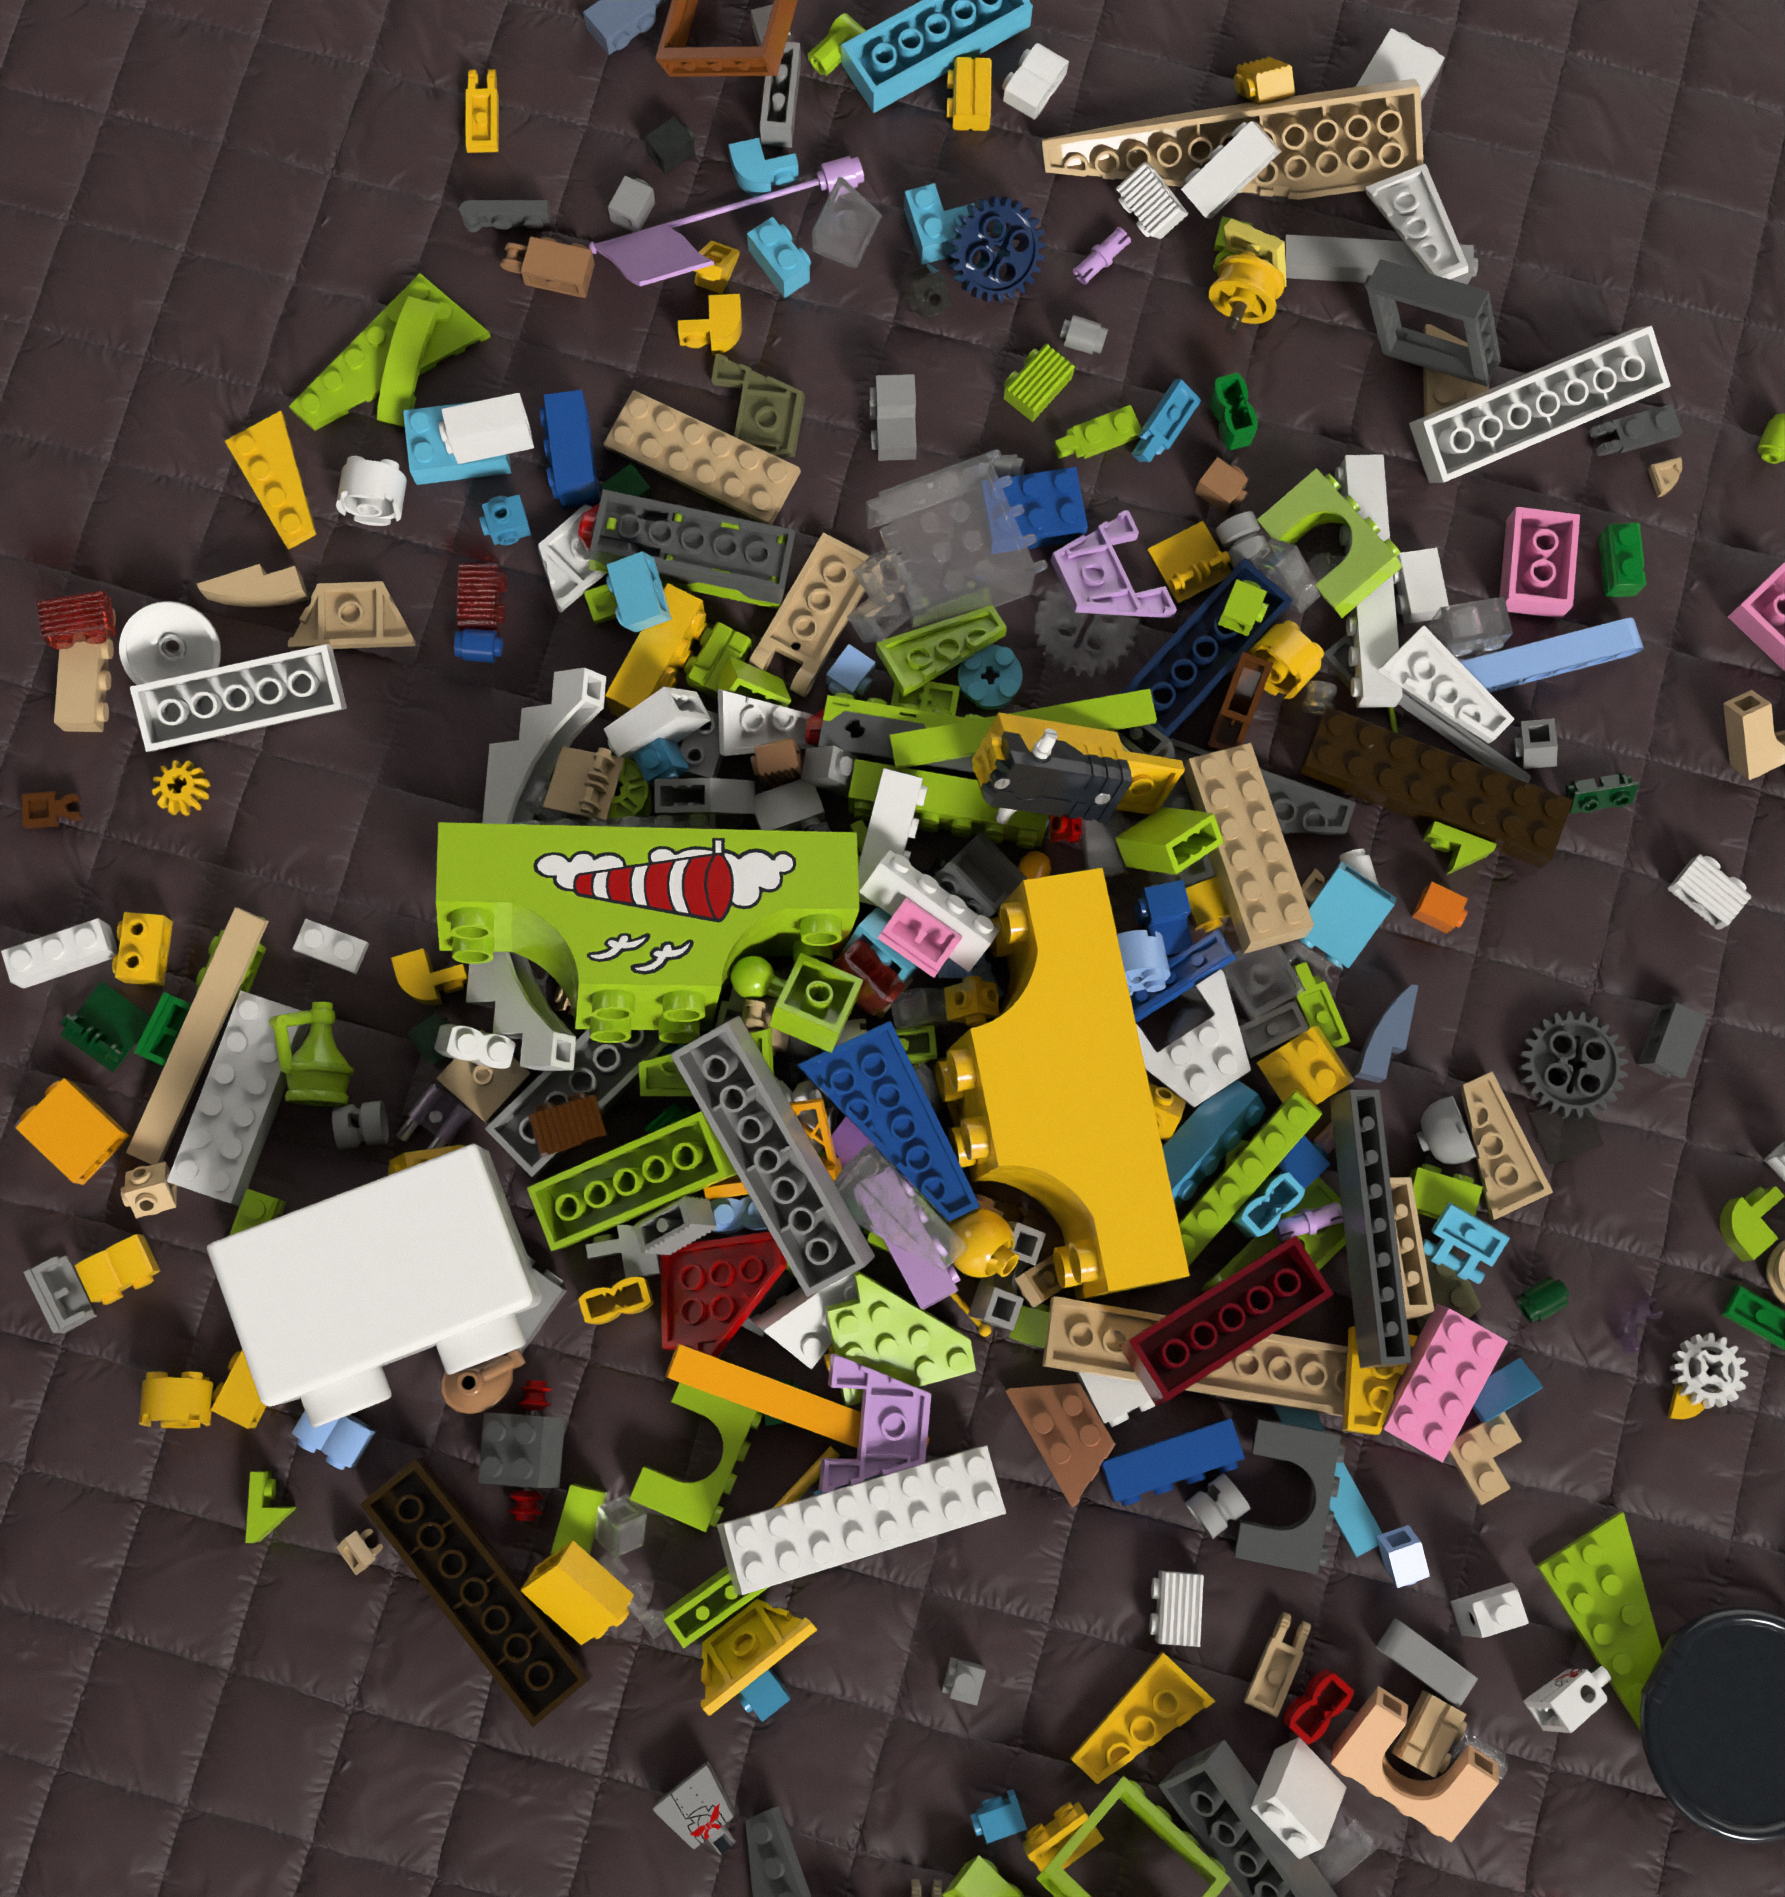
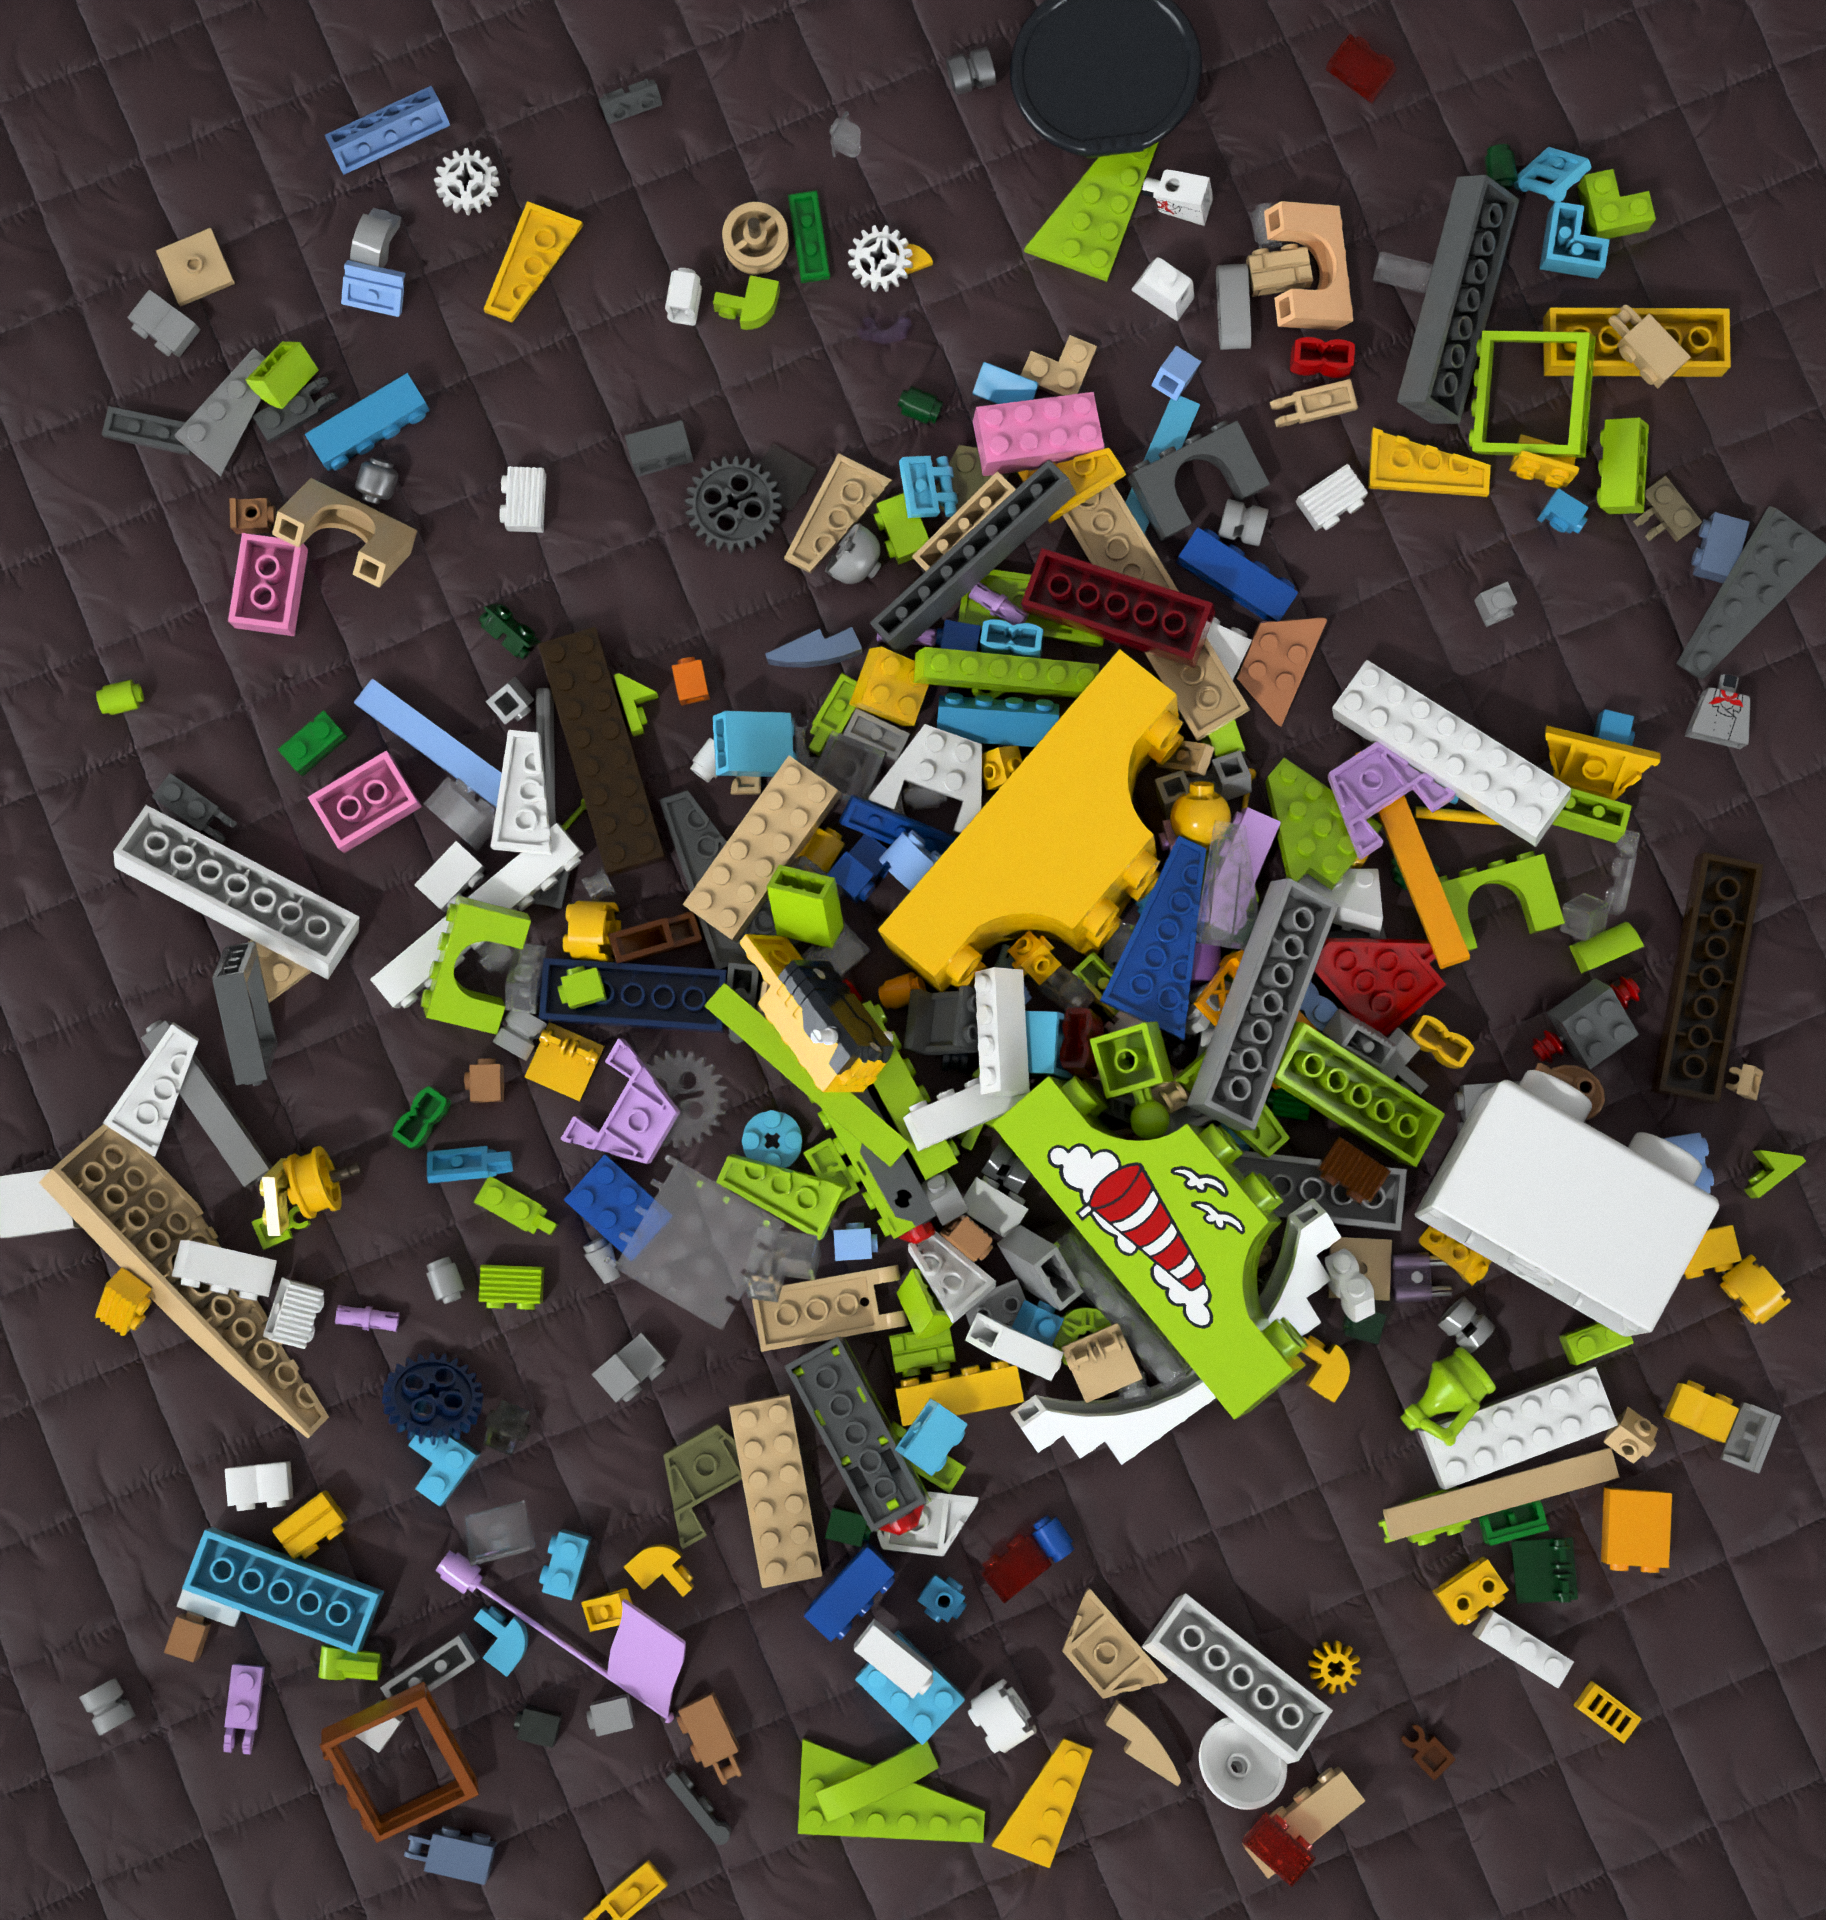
camera: 125 degrees left, 5 degrees up
white plate [293,919,369,974] -> none
yellow brick [520,1540,634,1645] -> none
bright pink hinge [878,897,962,978] -> none
white brick [1251,1737,1347,1859] -> none
tan tile [1648,457,1682,498] -> none

